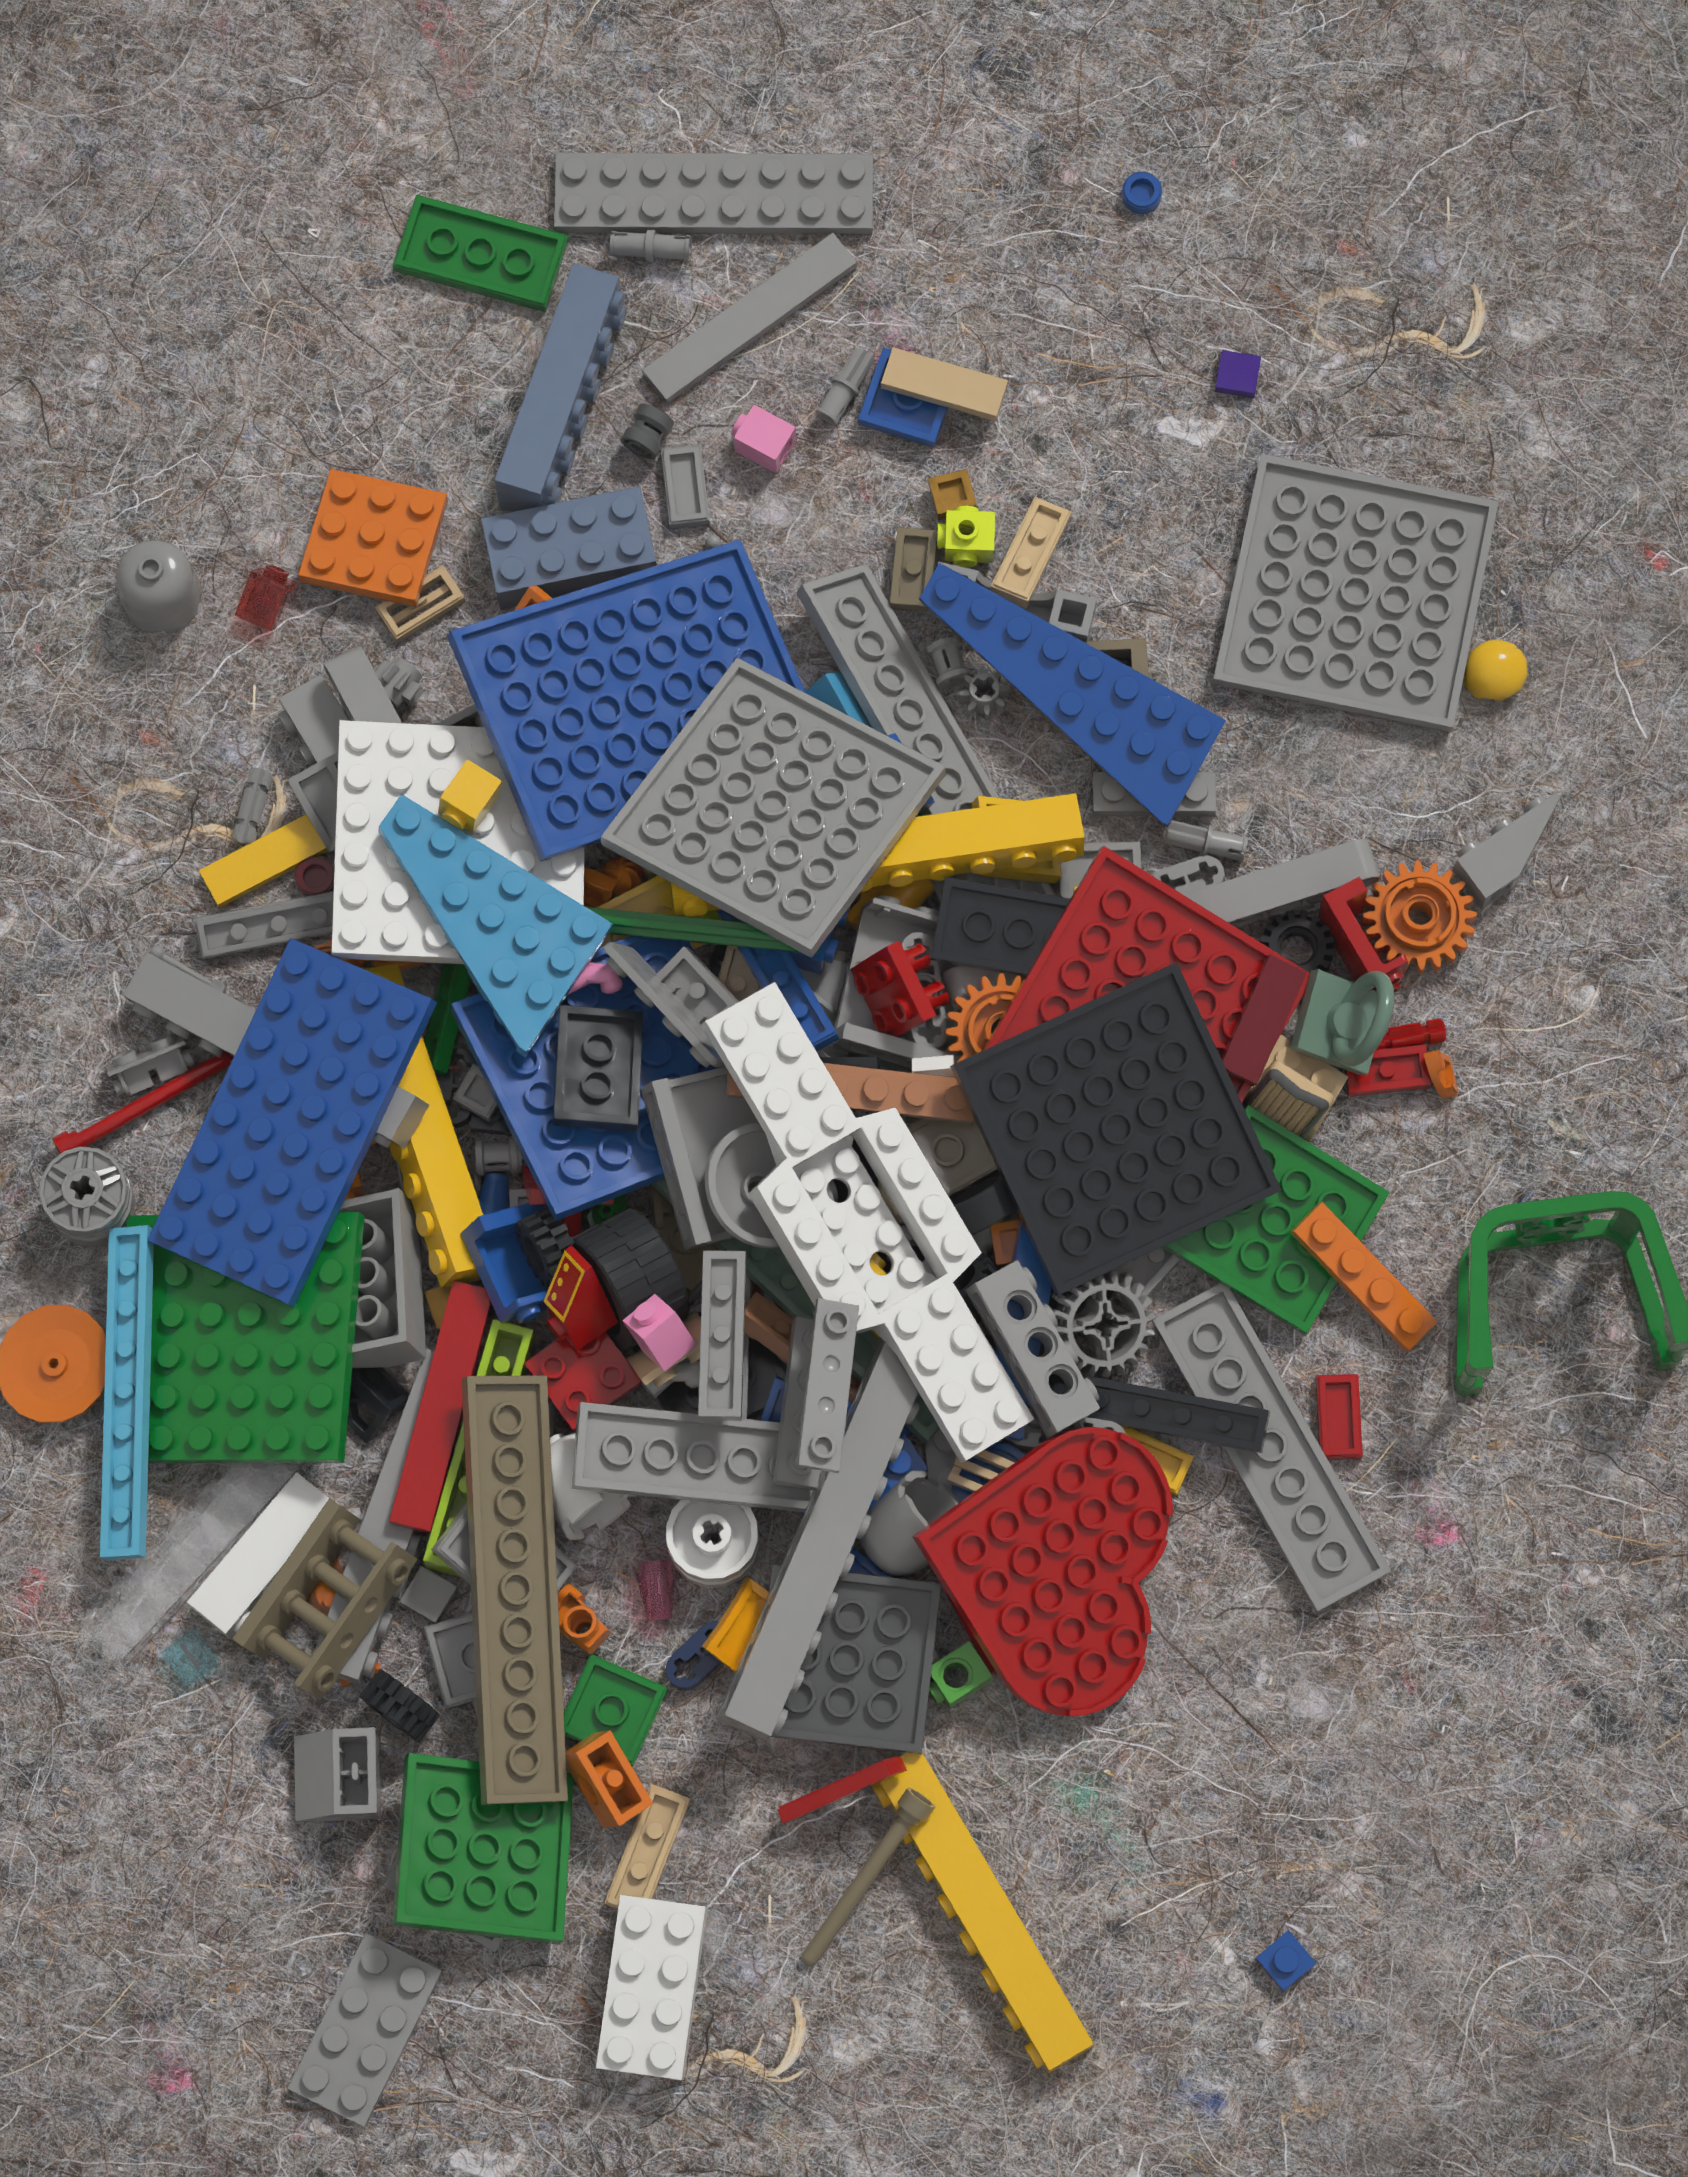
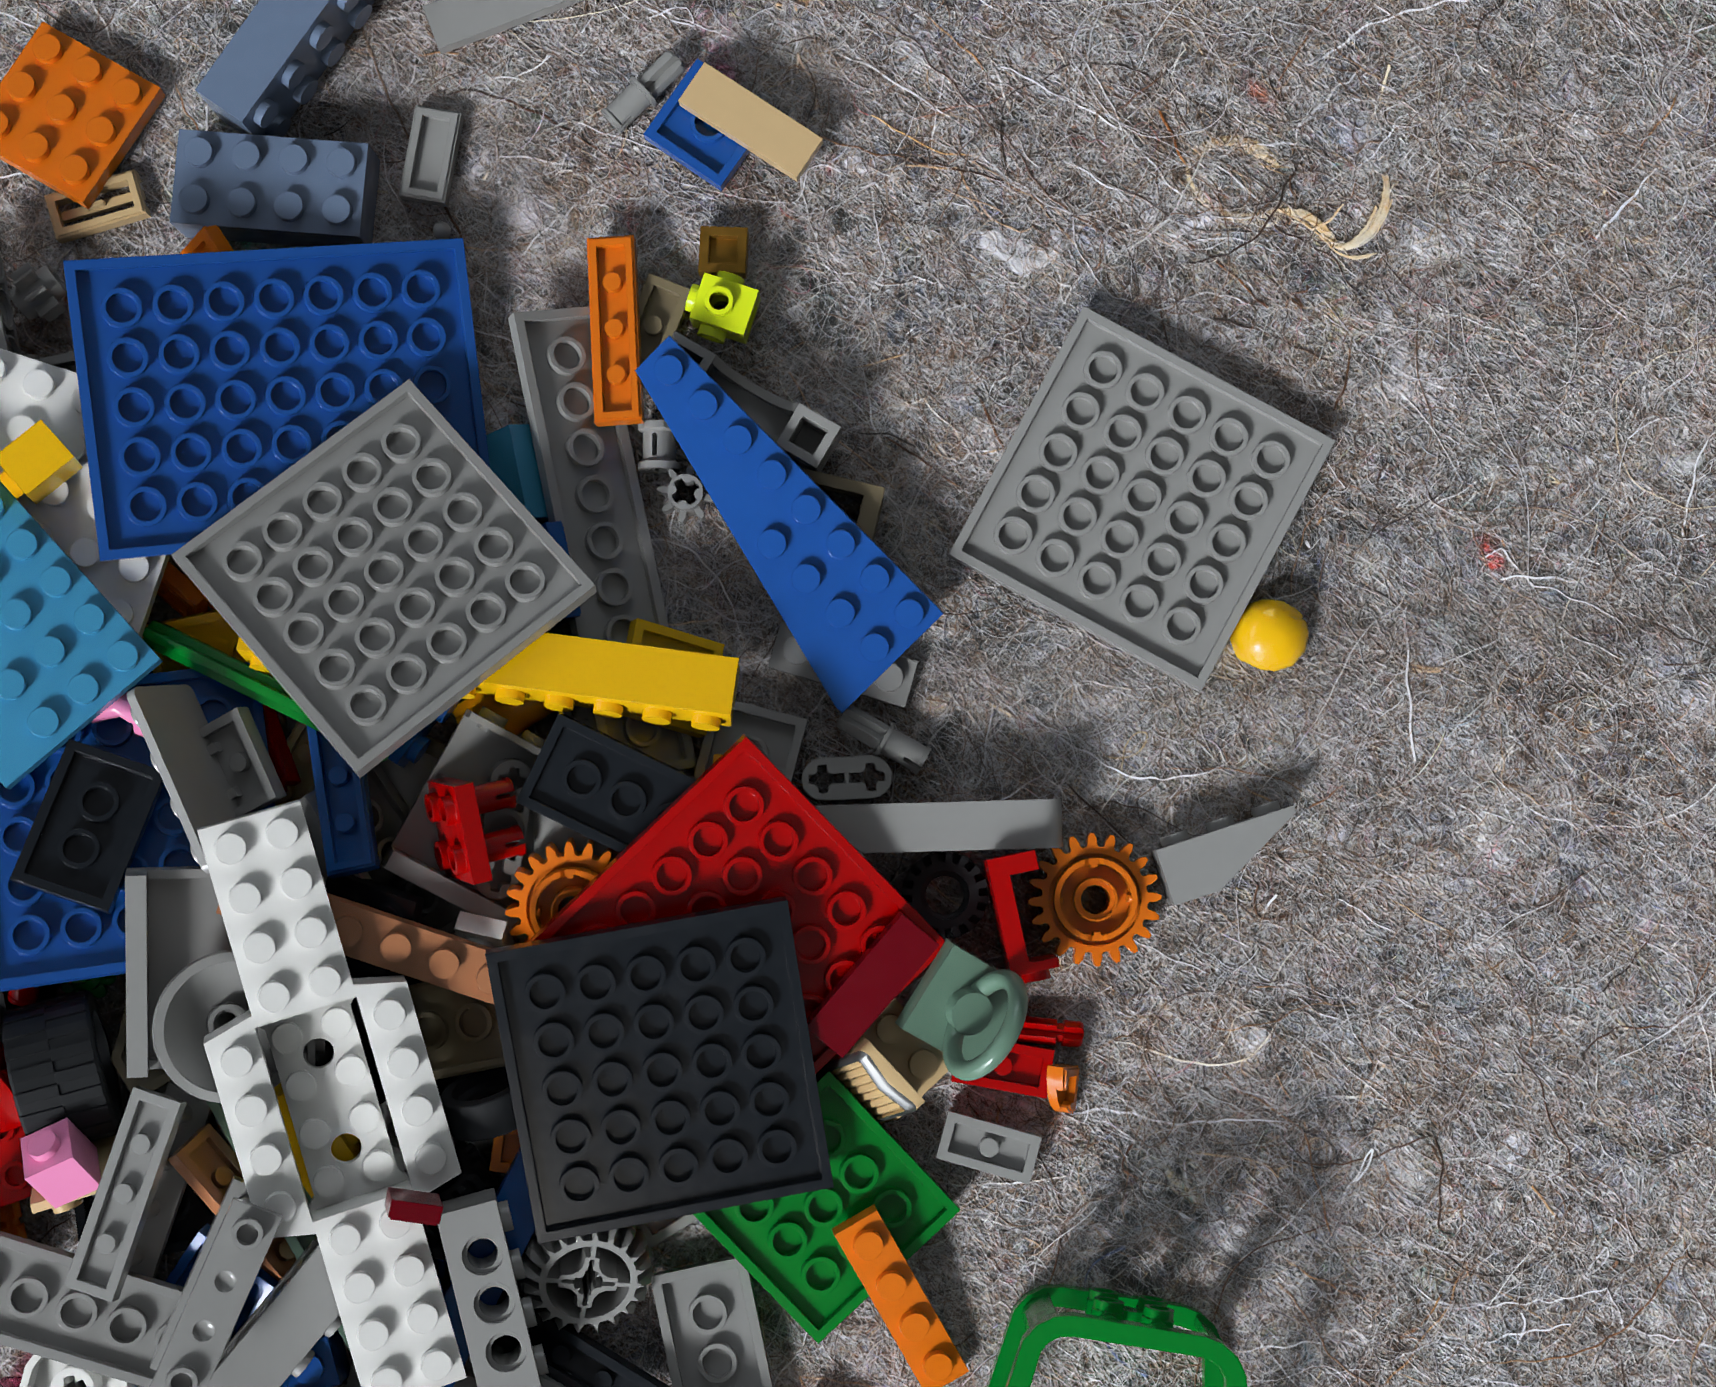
camera: 20 degrees right, 10 degrees up
dark grey wheel [620,404,674,459] -> none
bright pink brick [731,405,796,474] -> none
tan tile [990,497,1072,609] -> none
dark purple tile [1215,350,1261,398] -> none
none -> dark red tile [384,1187,443,1226]
none -> orange tile [587,235,644,427]
none -> light grey plate [935,1109,1042,1185]

